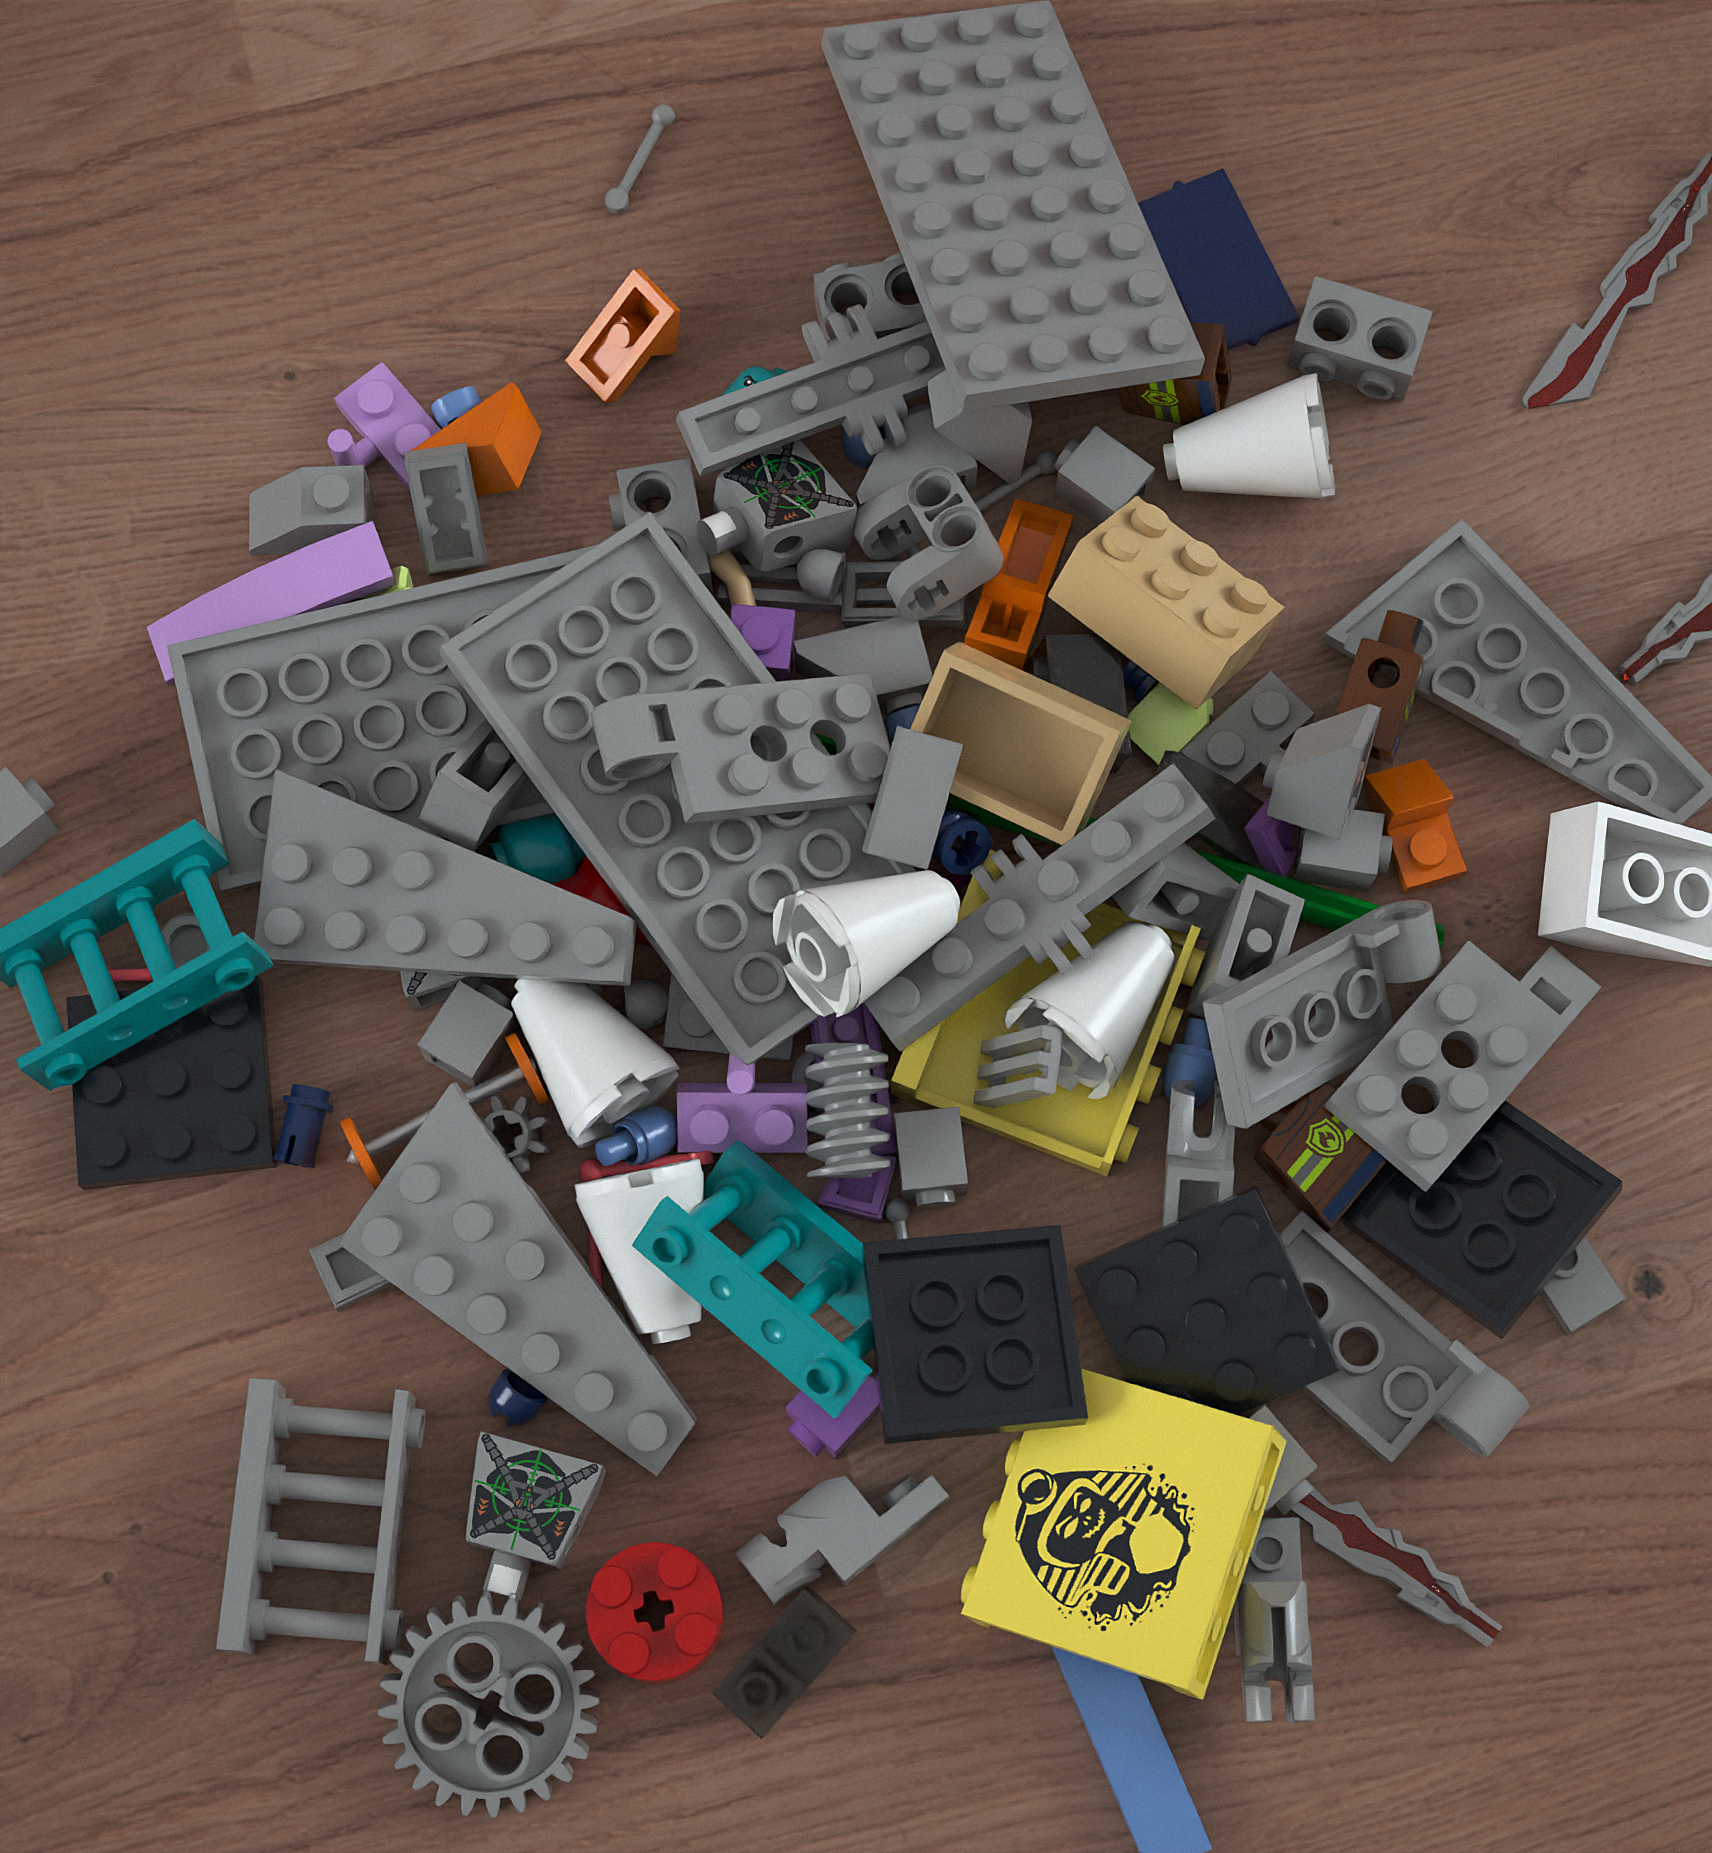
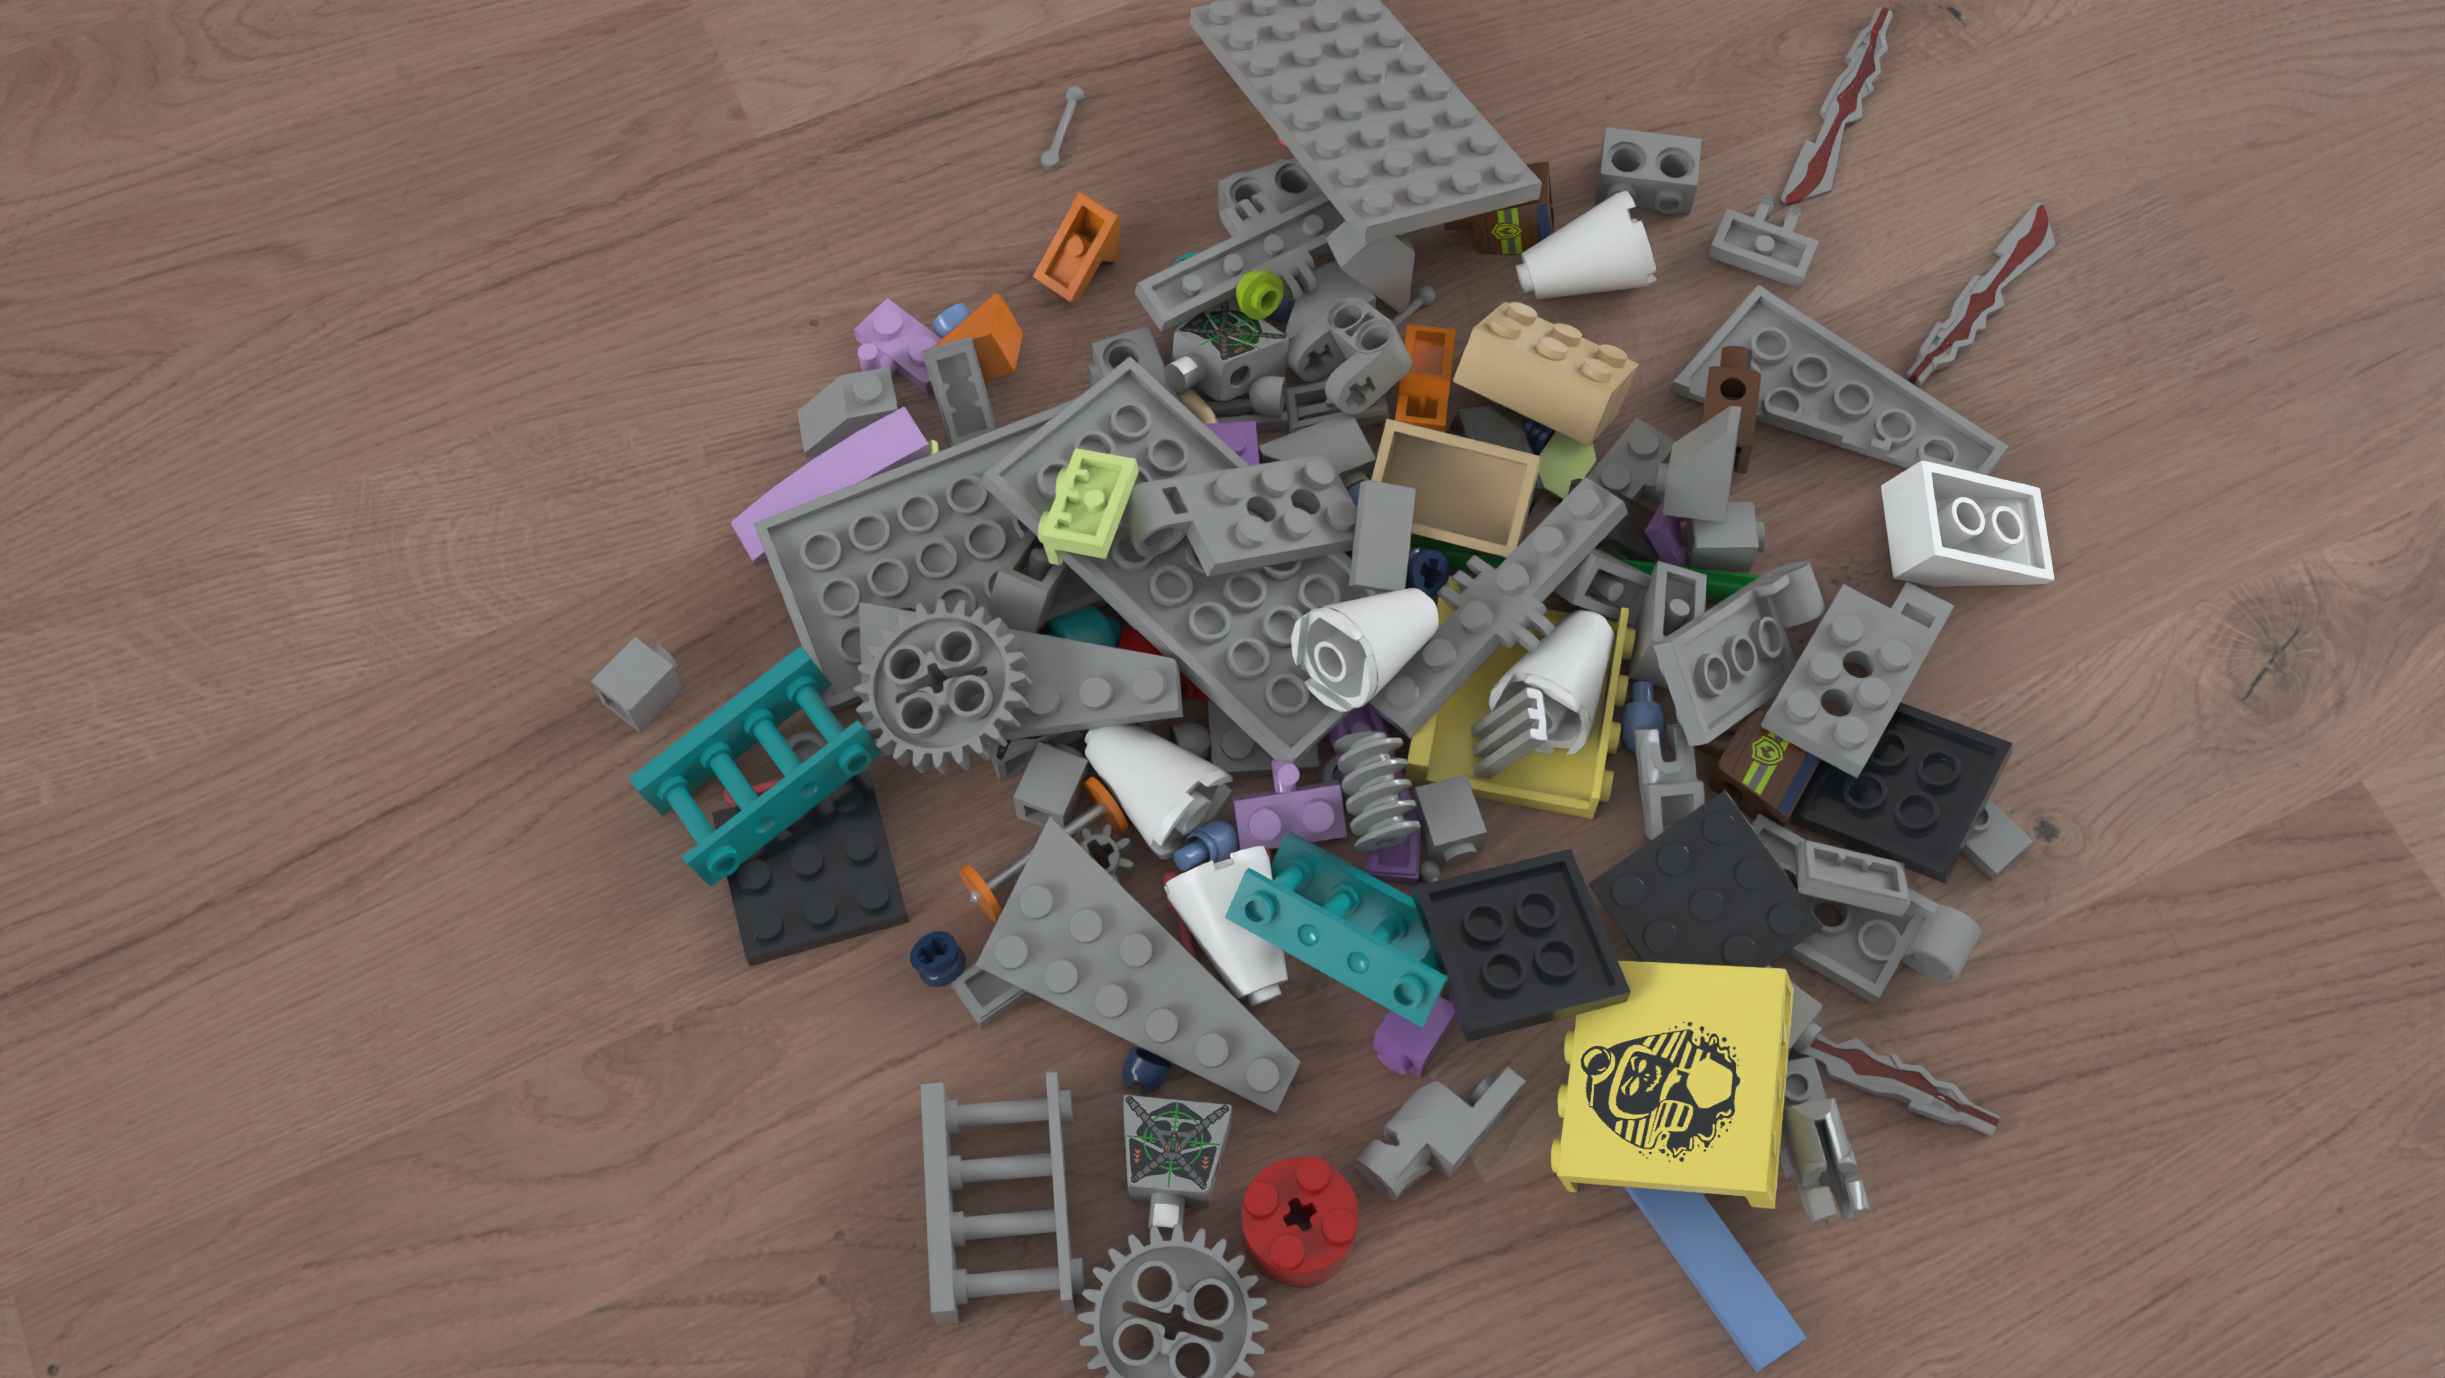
camera: 10 degrees left, 10 degrees down
dark blue pin [273,1084,334,1169] -> none
clear smoke slope [712,1586,857,1739] -> none
light grey brick [1054,426,1155,526] -> none
clear blue piece [1138,168,1299,351] -> none
orange slope [1363,759,1467,895] -> none
none -> light grey gear [854,599,1032,775]
none -> dark blue bush [910,931,966,987]
none -> yellowish green bracket [1038,448,1139,565]
none -> lime plate [1235,270,1284,320]
none -> light grey hinge [1708,194,1819,289]
none -> light grey plate [1794,839,1910,917]

